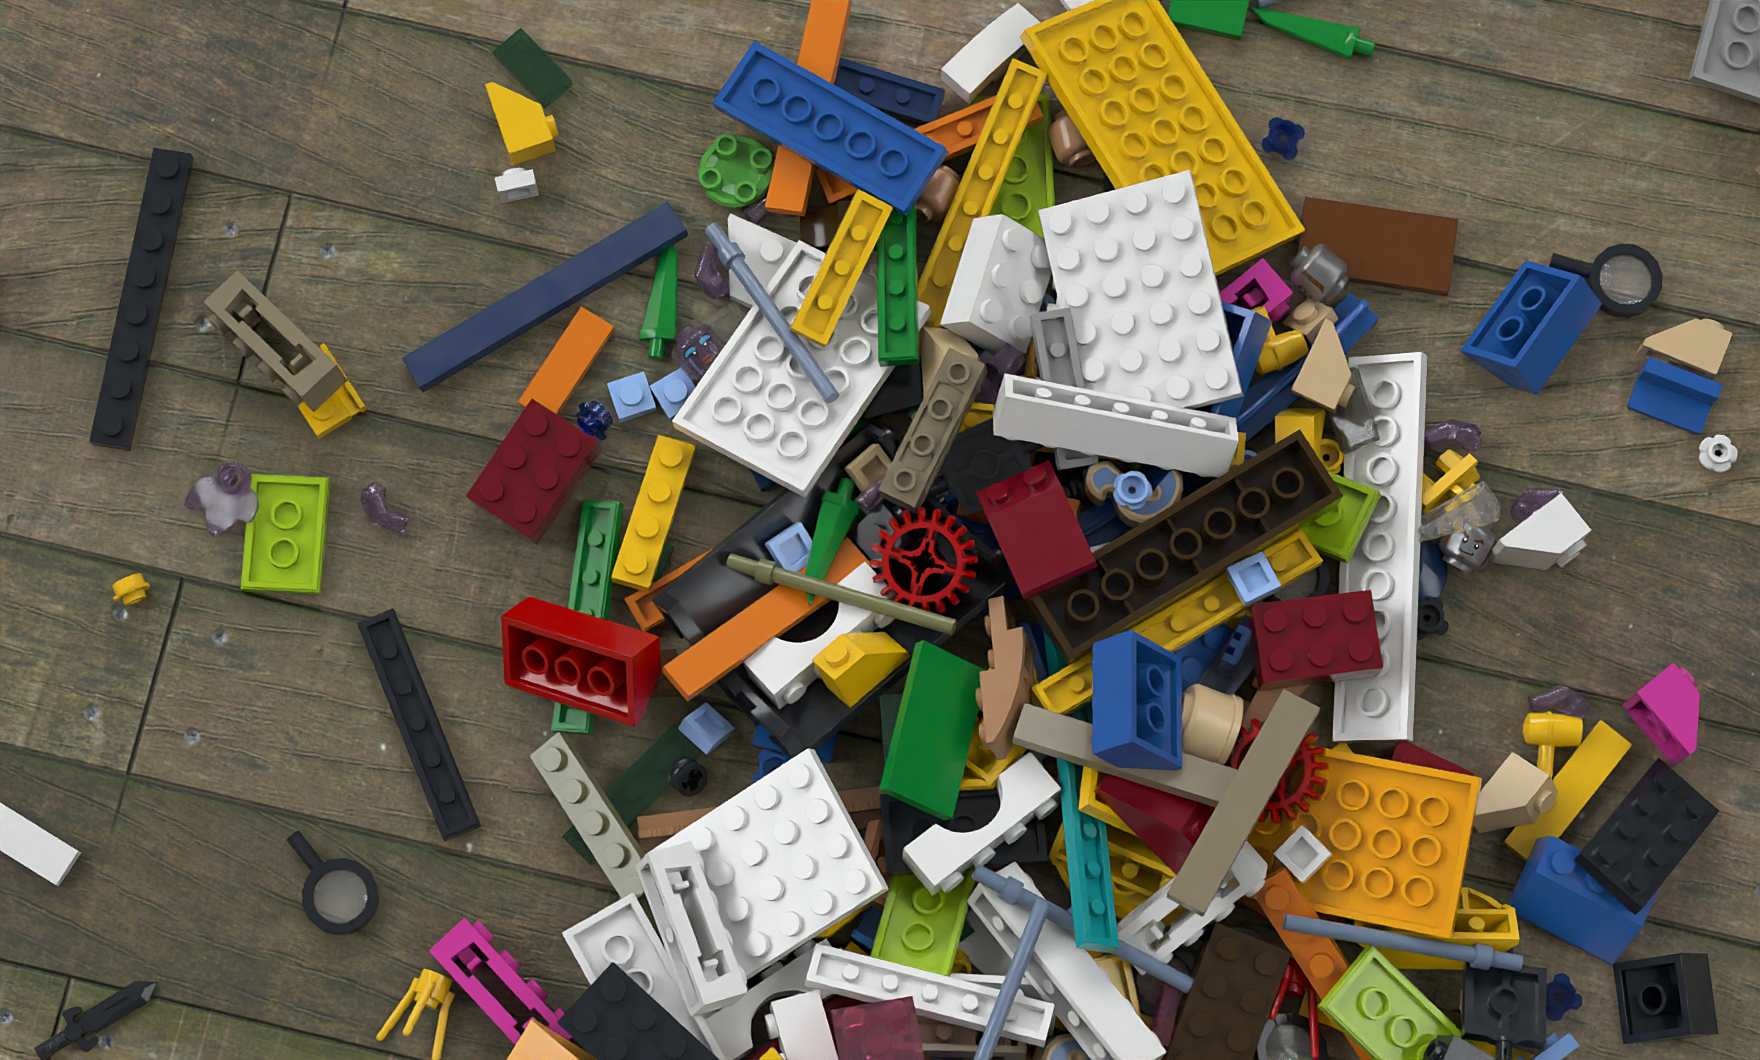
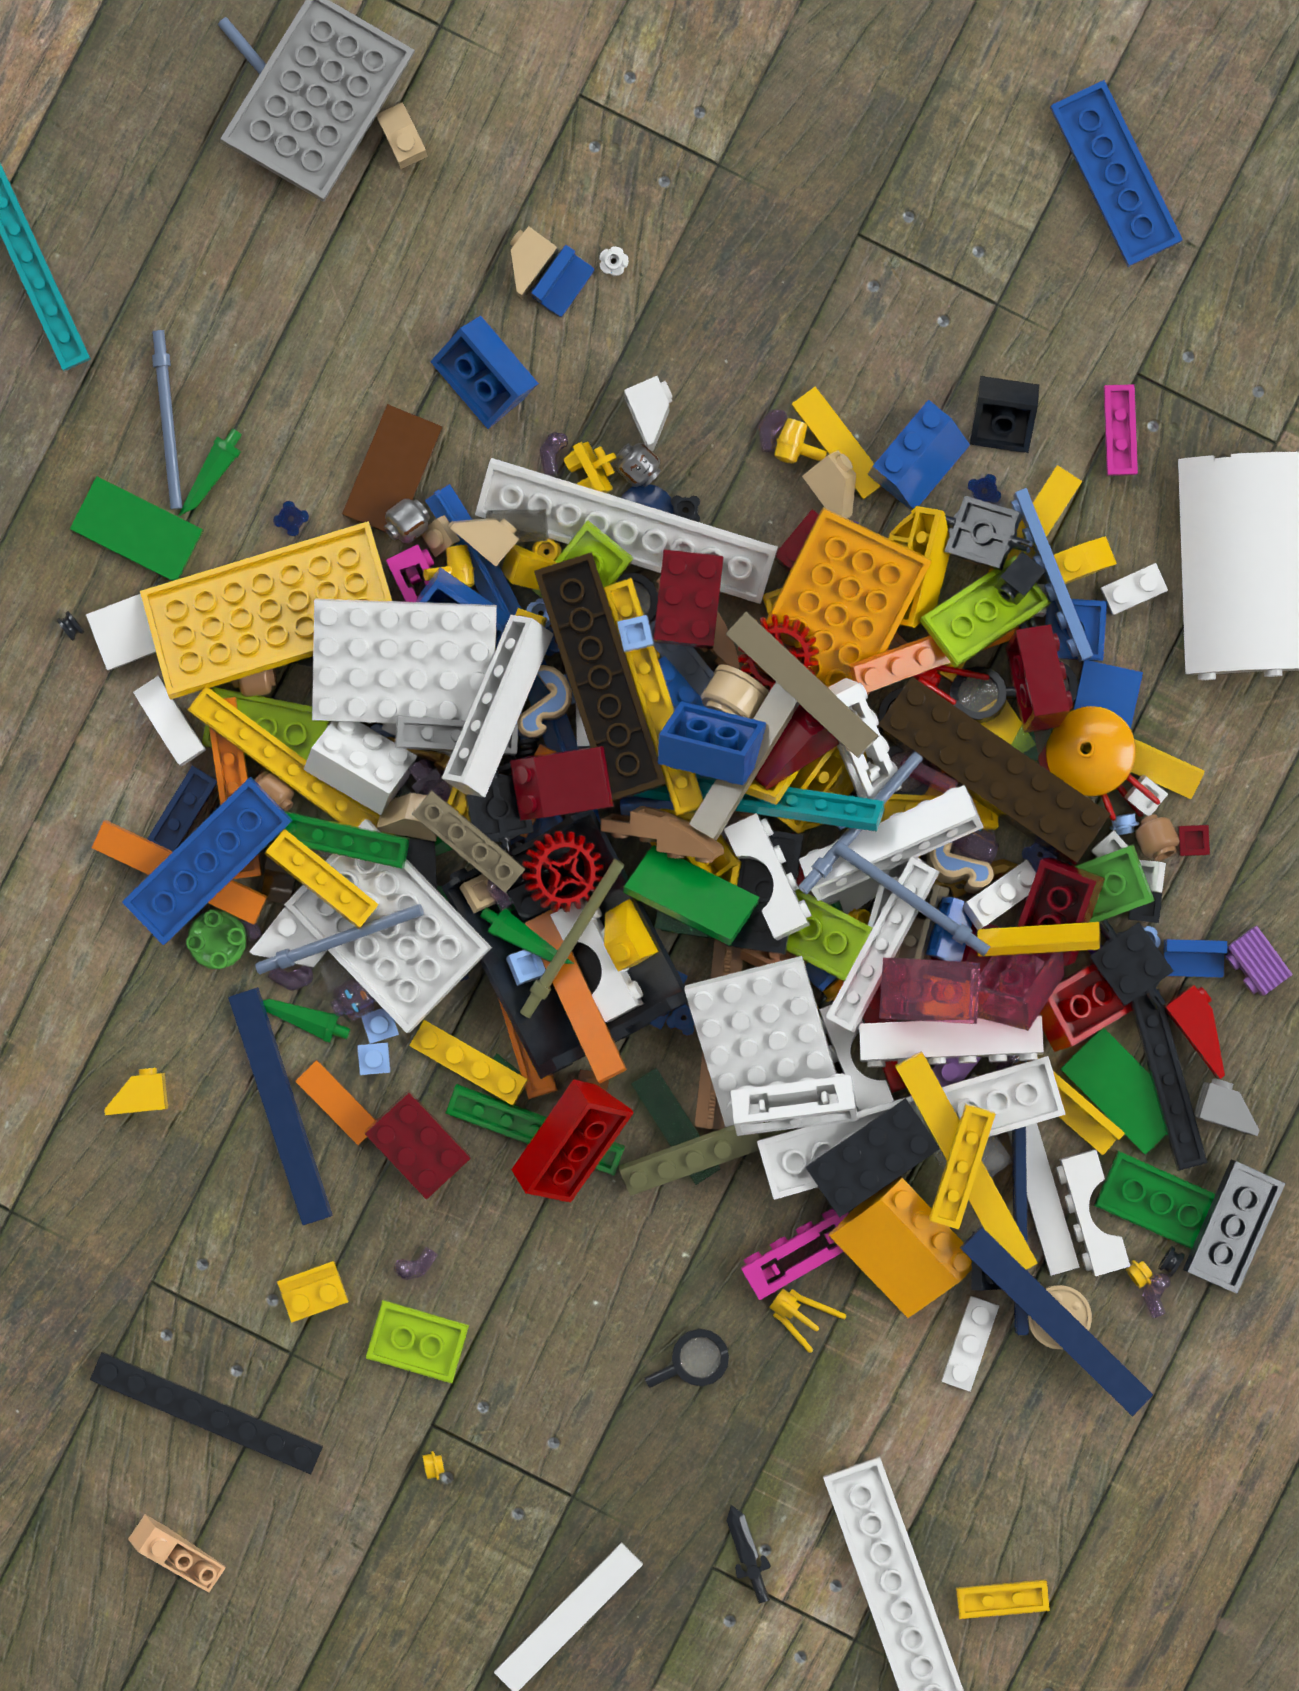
camera: 70 degrees left, 10 degrees up
clear purple plate [184,461,259,537] -> none
dark tan brick [204,270,348,412] -> none
black tile [357,608,481,841] -> none
clear green tile [493,28,573,109] -> none
white plate [495,168,539,203] -> none
clear blue plate [576,401,613,441] -> none
black bush [667,756,708,797] -> none
light blue plate [678,702,735,755] -> none
light blue plate [1113,471,1152,510] -> none
dark blue tile [1215,624,1252,680] -> none
white plate [1274,825,1333,883] -> none
sand blue bar [1282,914,1523,971] -> none
clear slope [1416,482,1501,542] -> none
clear purple arm [1510,488,1564,523] -> none
piece [1549,244,1663,318] -> none
black plate [1573,758,1719,915] -> none
dark pink slope [1622,662,1700,767] -> none

